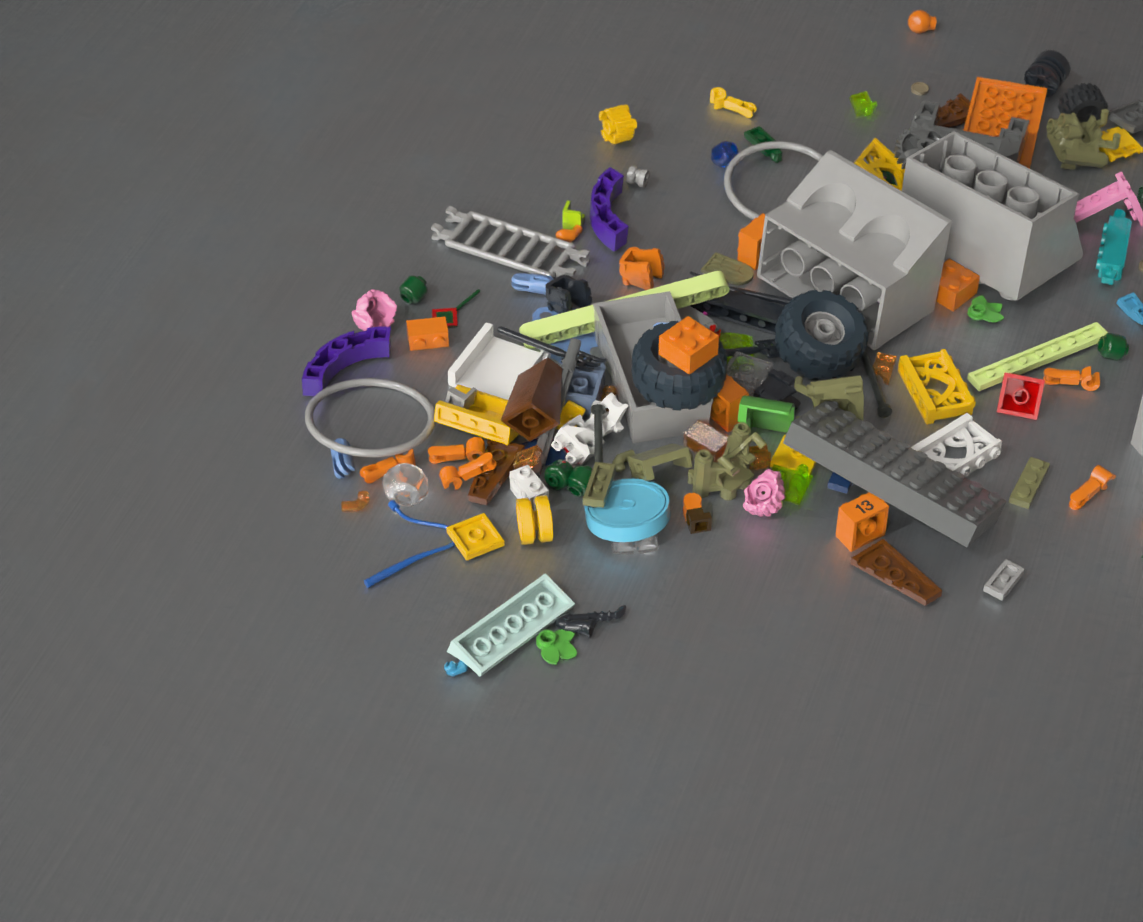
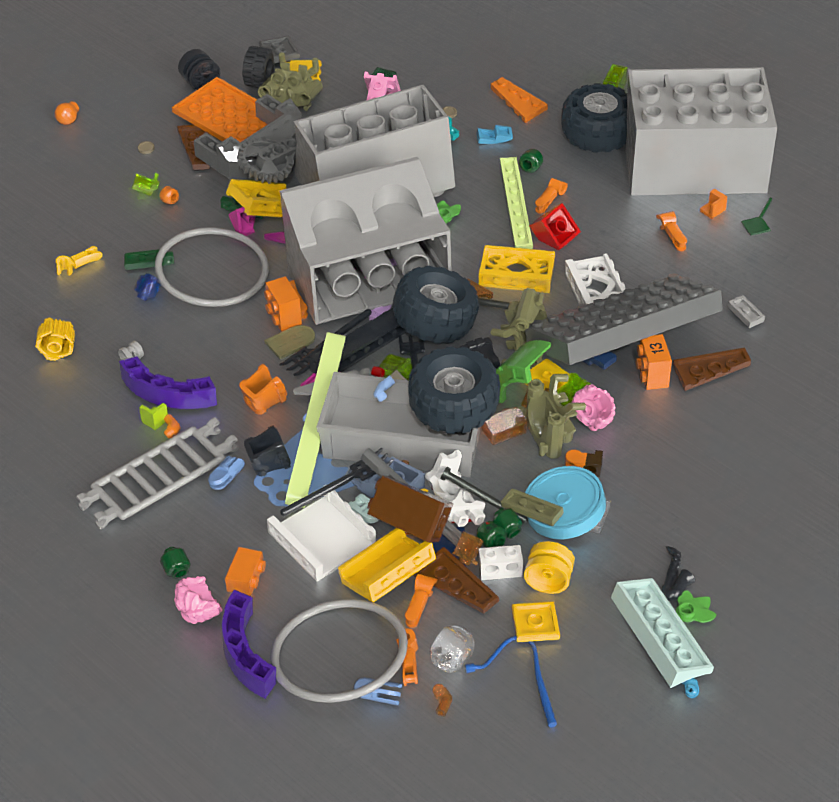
camera: 65 degrees left, 0 degrees up
piece [432,289,480,328] -> none
orange piece [439,452,497,490] -> none
light grey panel [445,387,477,409] -> none
olive arm [612,449,635,473] -> none
olive panel [627,443,693,481] -> none
orange brick [659,316,719,375] -> none
olive plate [1009,457,1050,509] -> none
none -> orange piece [159,186,179,205]

